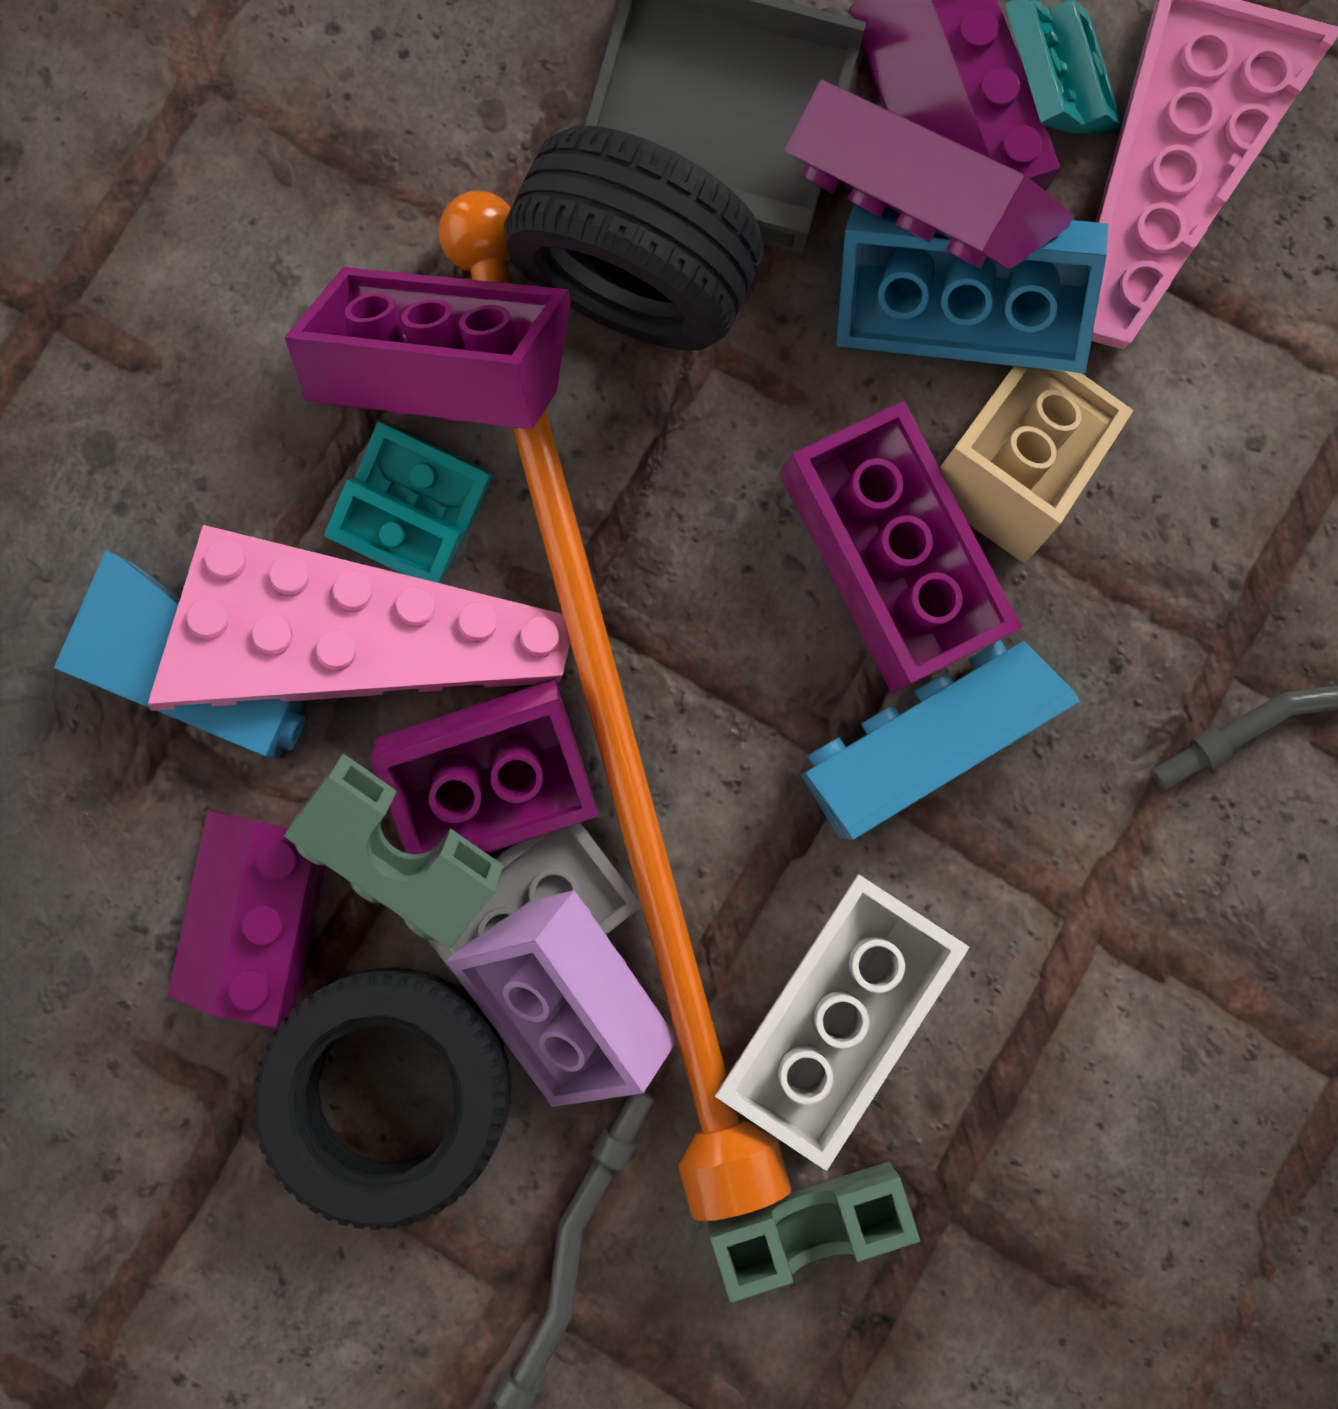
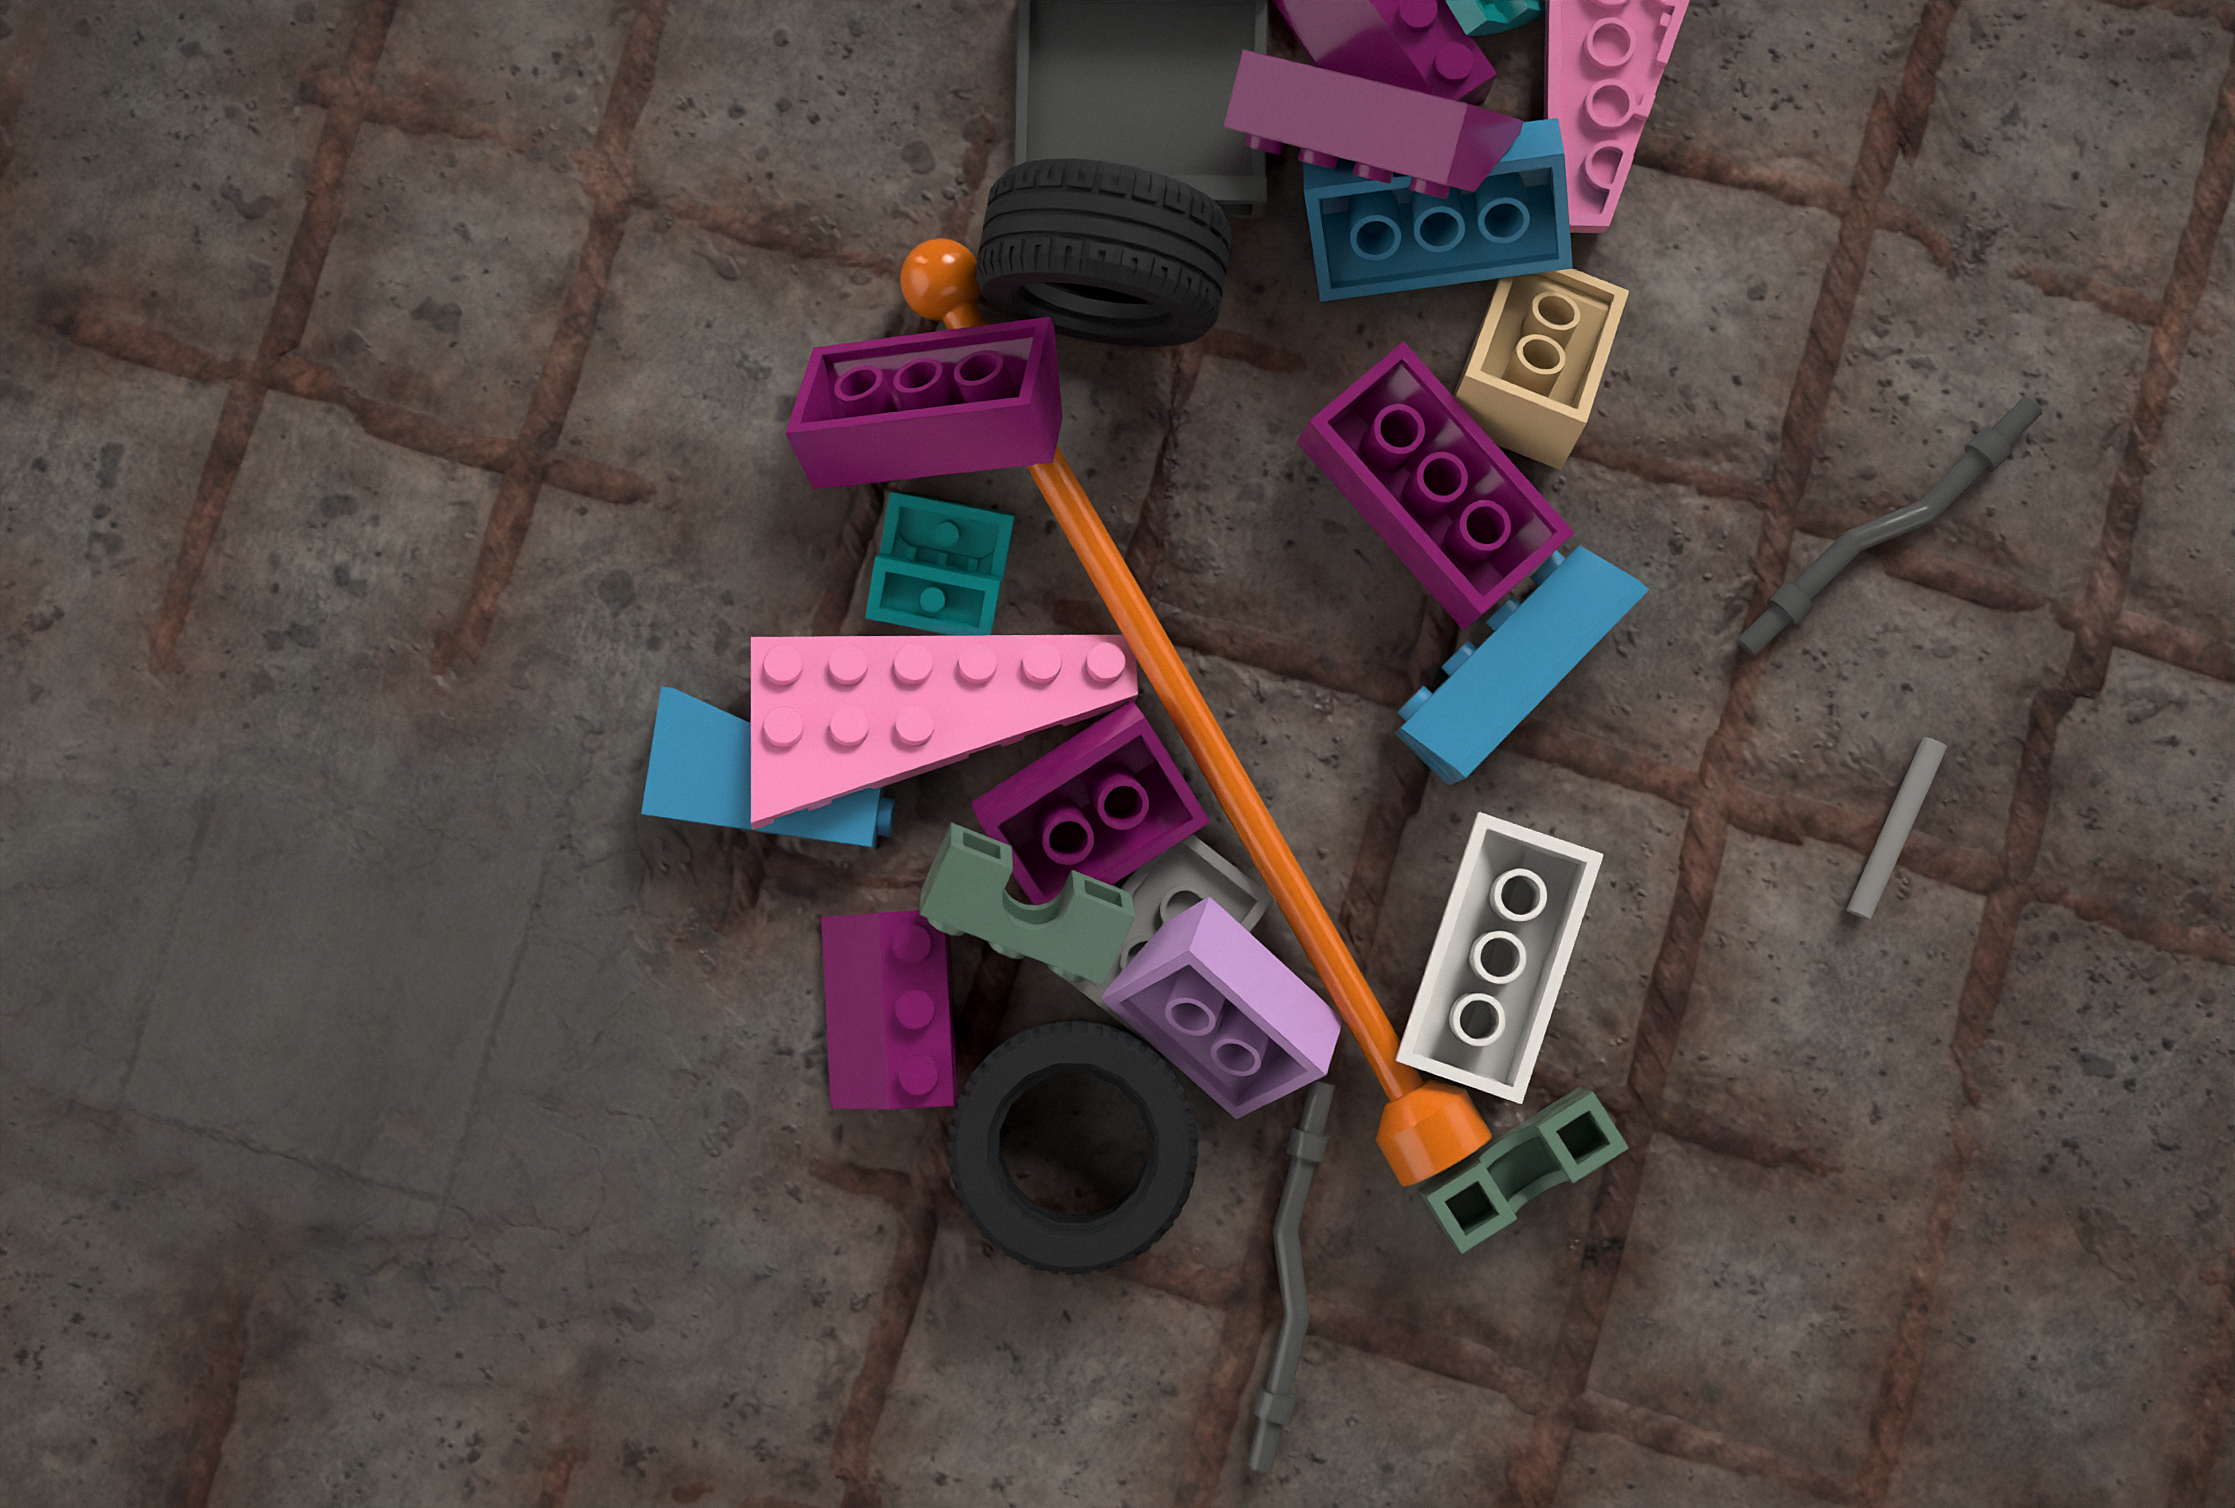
camera: 10 degrees left, 0 degrees up
none -> light grey piece [1846,737,1947,920]

